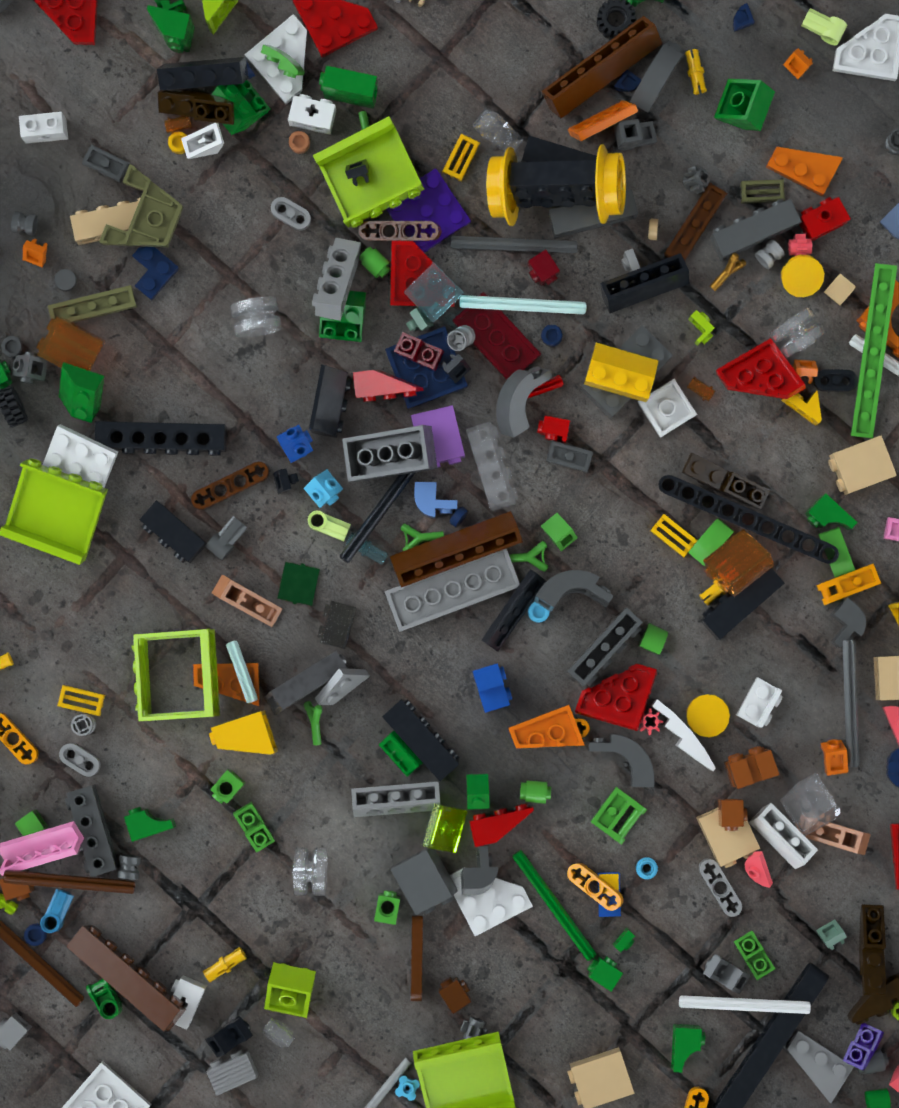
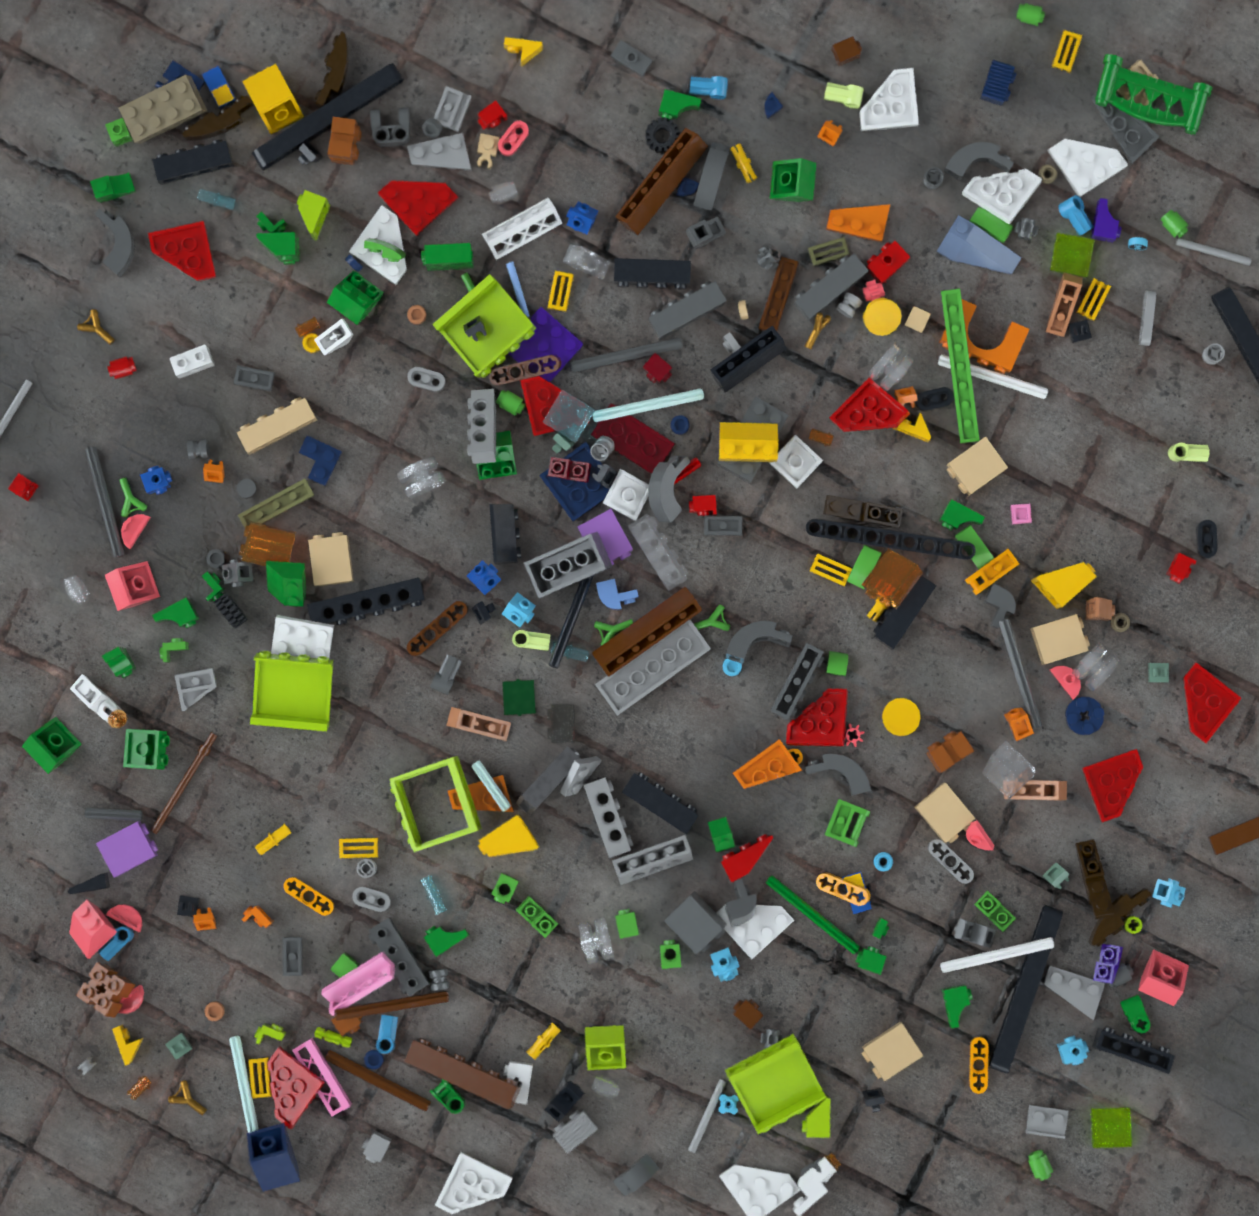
camera: 15 degrees left, 0 degrees up
olive wing [99,164,184,247] -> none
black brick [139,500,207,563] -> none
black brick [157,57,249,90] -> none
dark brown slope [158,90,234,125] -> none
white brick [288,94,336,135] -> none
bright green piece [304,701,322,745] -> none
slope [353,370,423,402] -> none
green plate [378,731,423,777] -> none
reddish brown beam [411,915,423,1001] -> none
clear neon green plate [422,803,467,853] -> none
dark blue tile [449,506,469,528] -> none
blue brick [472,663,512,713] -> none
black tile [482,569,546,652] -> none
brick [486,144,626,226] -> none
bright green brick [520,780,551,804] -> none
bright green brick [541,513,577,552] -> none
orange tile [568,100,638,141] -> none
white slope [650,699,715,771] -> none
lime bracket [688,310,715,346] -> none
dark orange brick [718,799,747,831] -> none
white bracket [736,677,783,728] -> none
white brick [749,803,818,869] -> none
none -> tan brick [308,532,354,587]
none -> clear light blue pin [420,875,447,915]
none -> white fence [482,198,562,260]
none -> clear brick [488,181,518,205]
none -> light blue bar [506,262,530,317]
none -> blue brick [566,201,598,235]
none -> light grey brick [584,777,633,858]
none -> white plate [603,469,649,521]
none -> bright green brick [615,908,639,939]
none -> medium azure brick [710,948,740,981]

